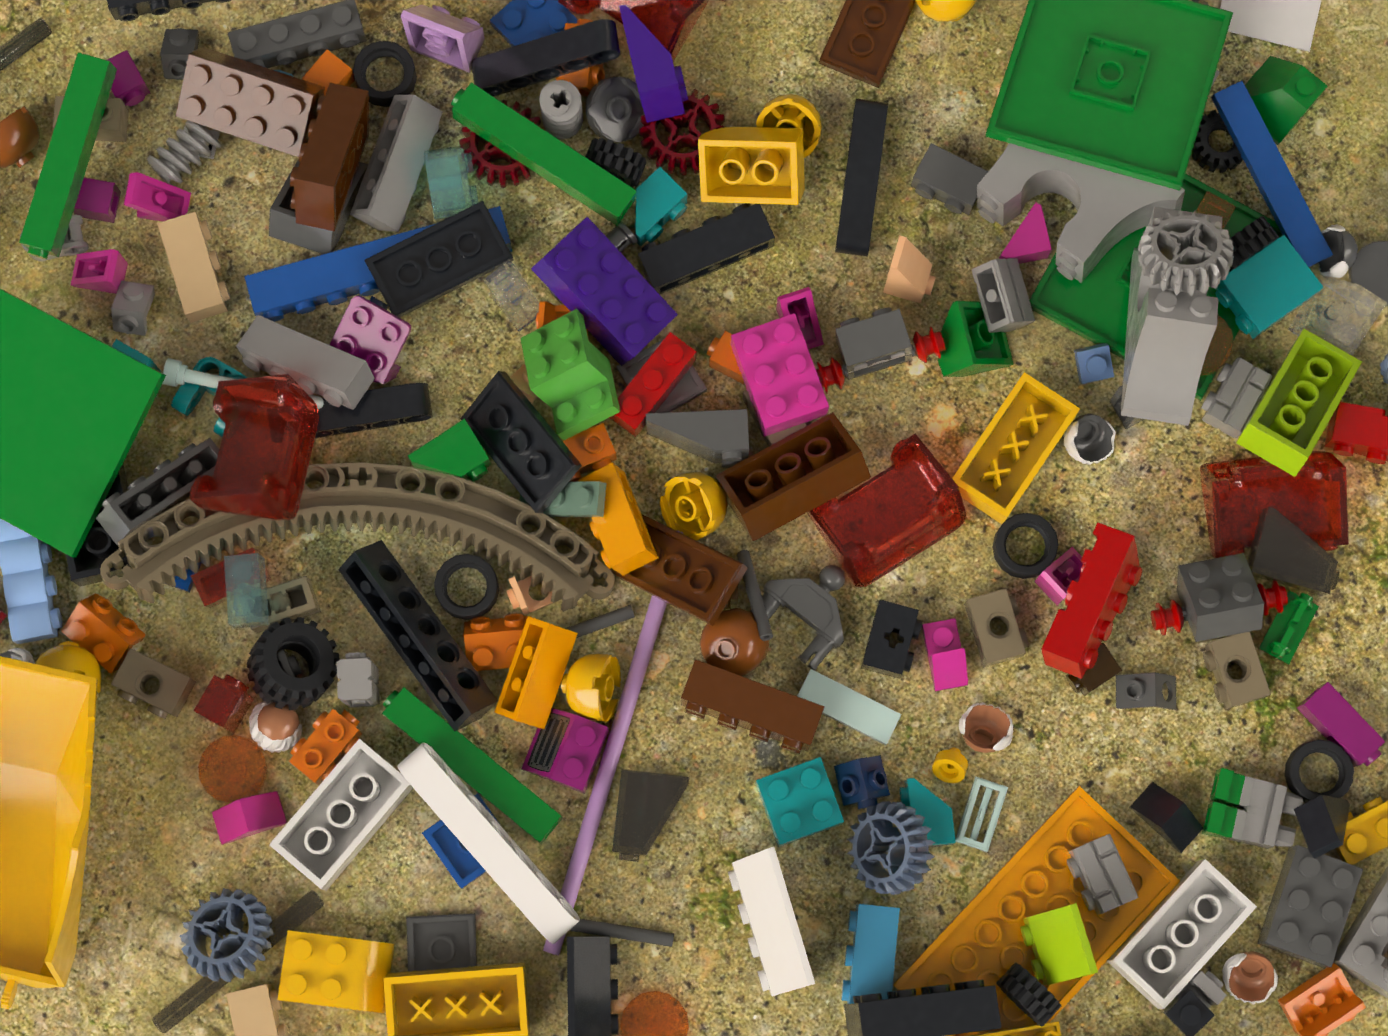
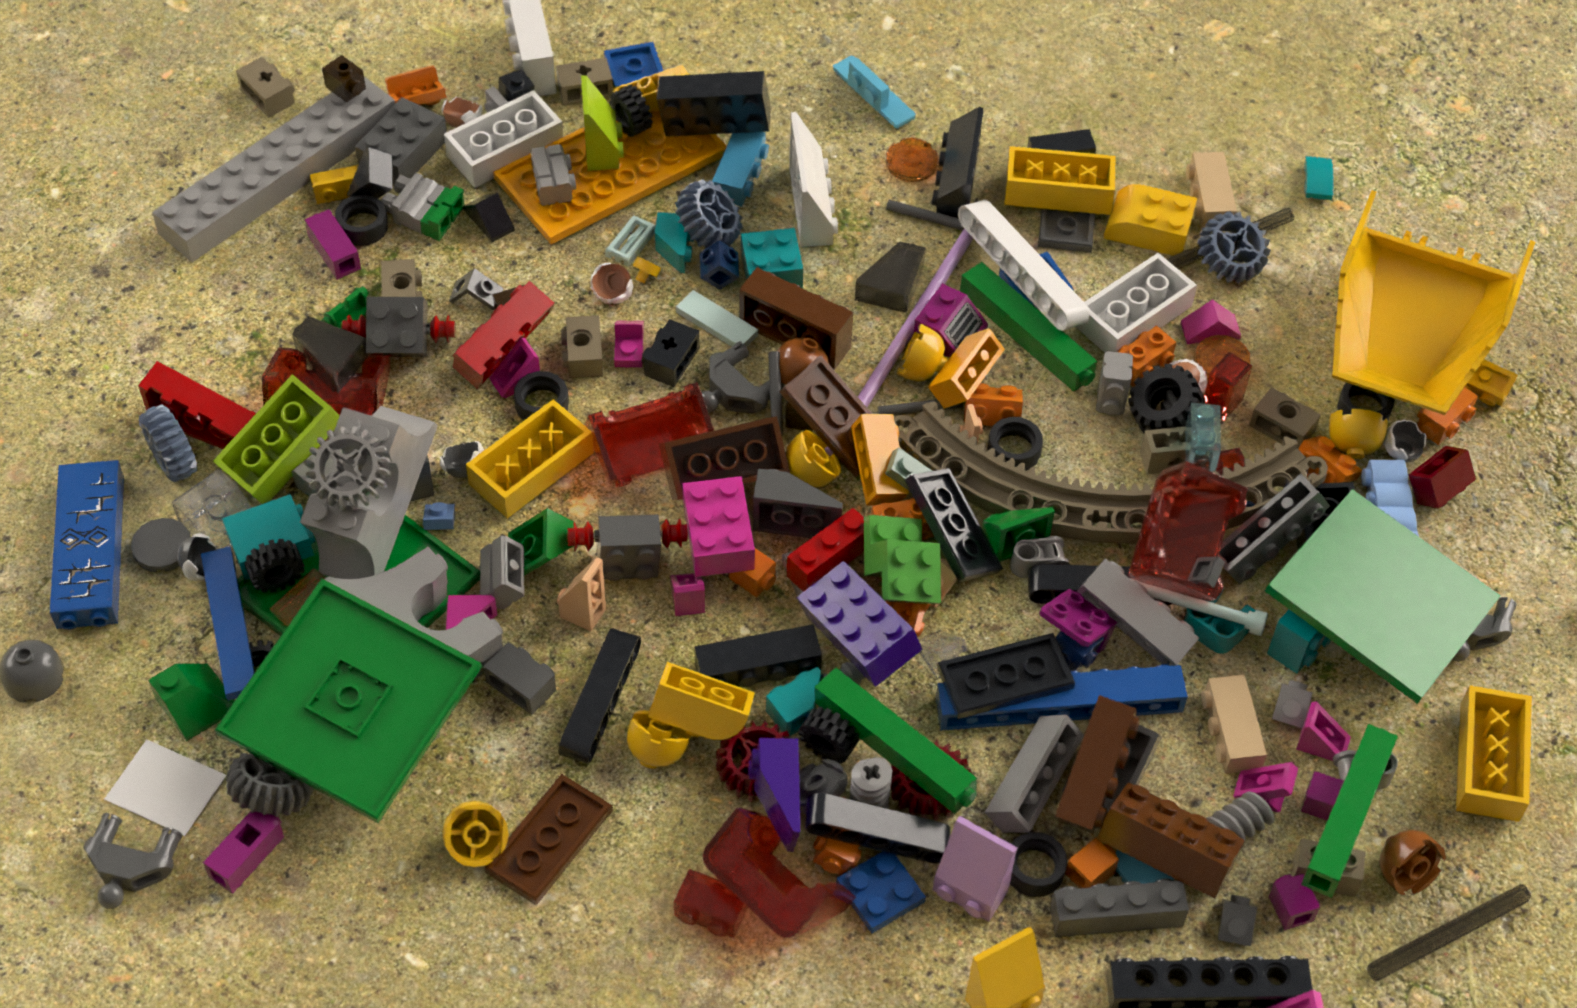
camera: 170 degrees left, 25 degrees down
black brick [338,540,498,731] -> none
clear light blue brick [424,145,479,220] -> none
none -> light grey piece [1010,536,1070,578]
none -> dark grey tile [1187,557,1225,589]

